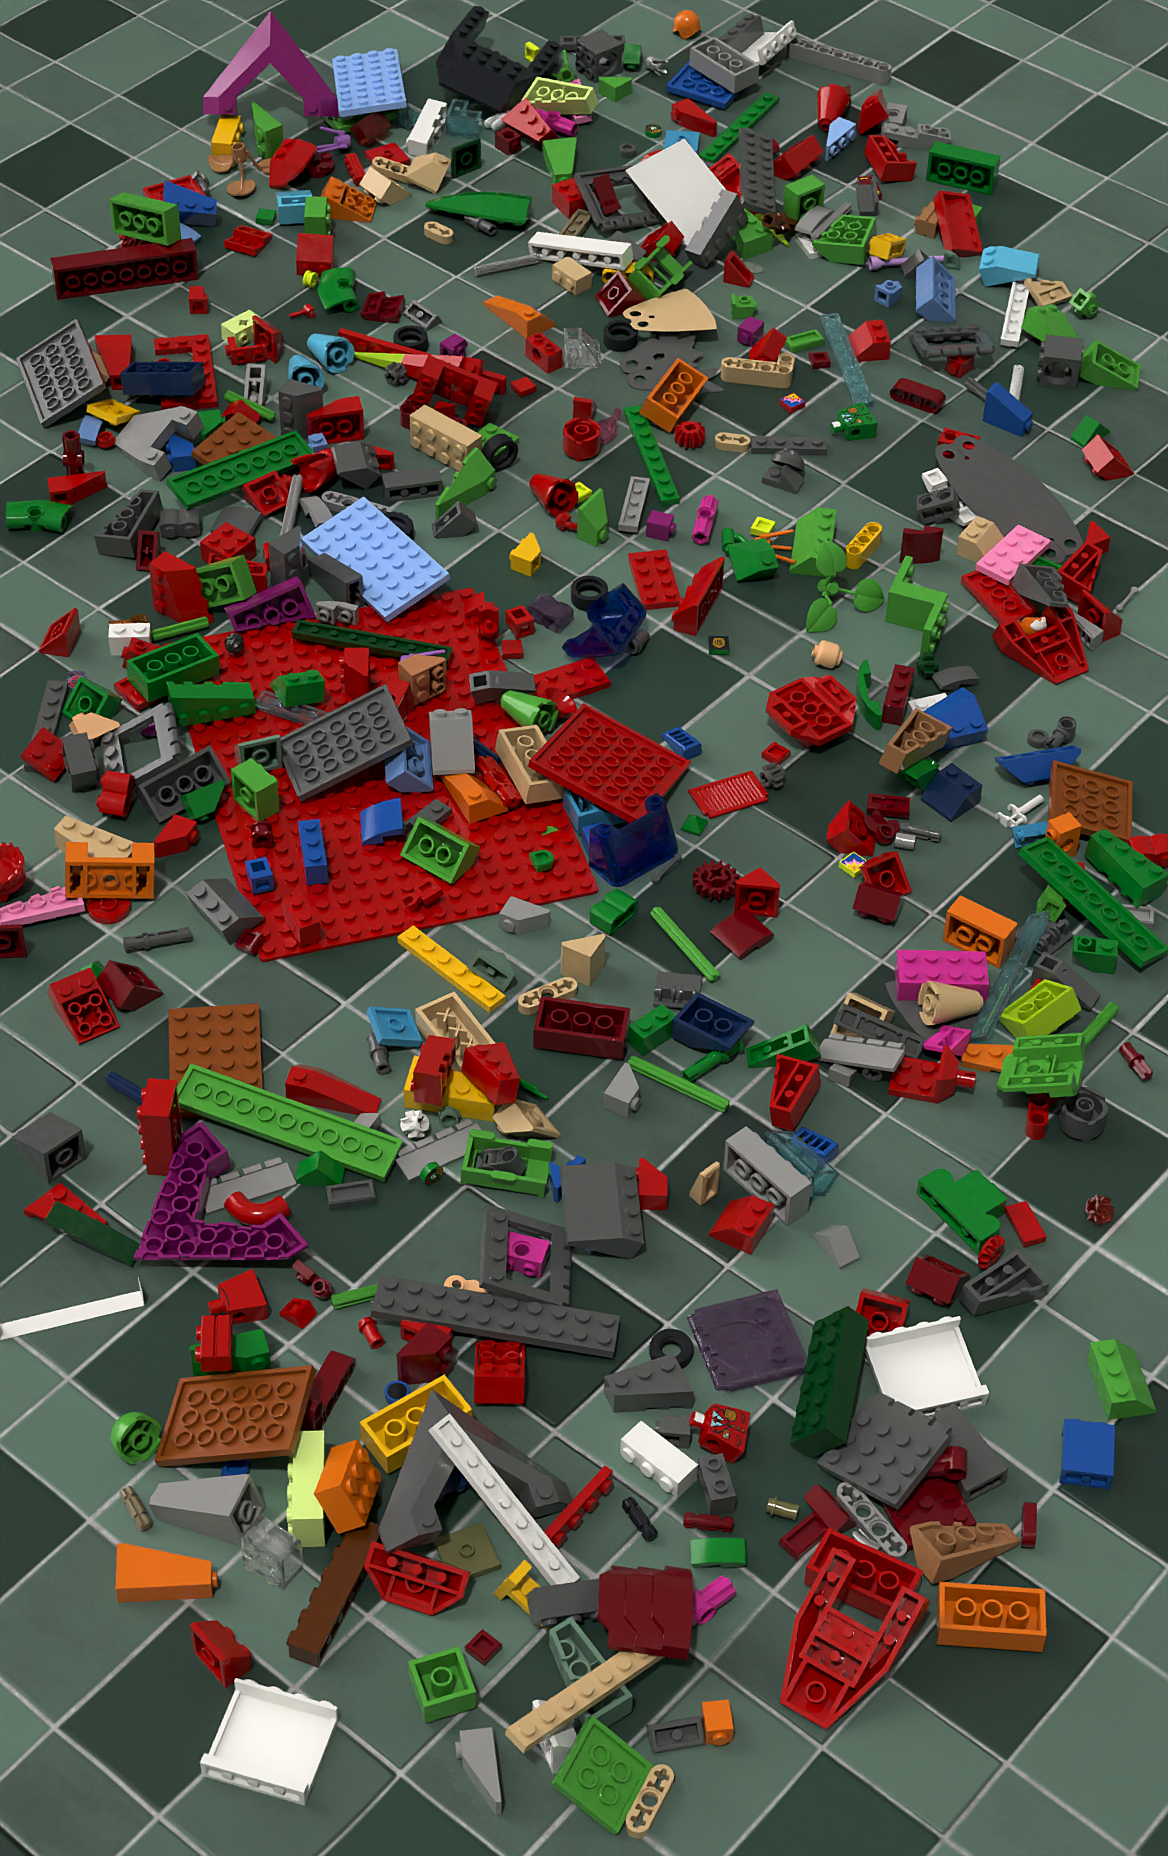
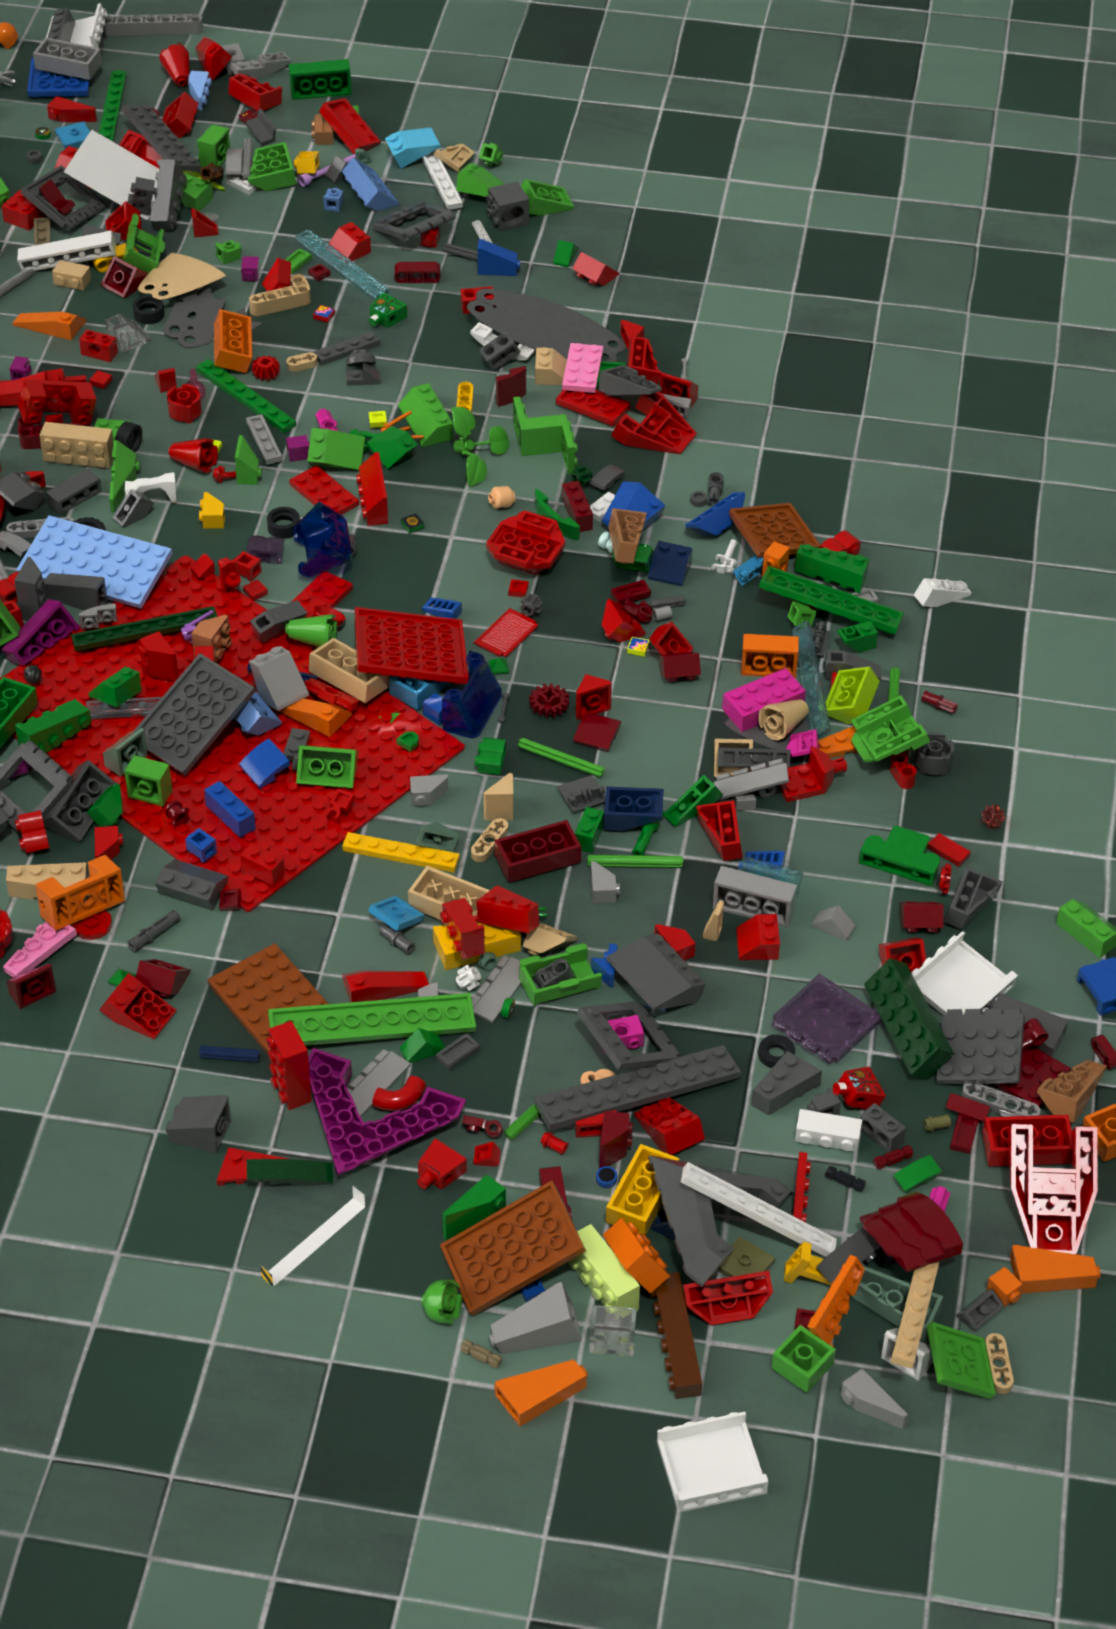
camera: 30 degrees left, 0 degrees up
red slope [190,1620,252,1688] -> none
red brick [195,1315,233,1372] -> none
hair [1017,617,1047,636] -> none
none -> white animal [125,472,176,503]
none -> dark grey brick [127,177,155,214]
none -> bright green slope [307,428,365,471]
none -> orange wing [807,1255,865,1347]
none -> orange slope [1010,1245,1101,1294]

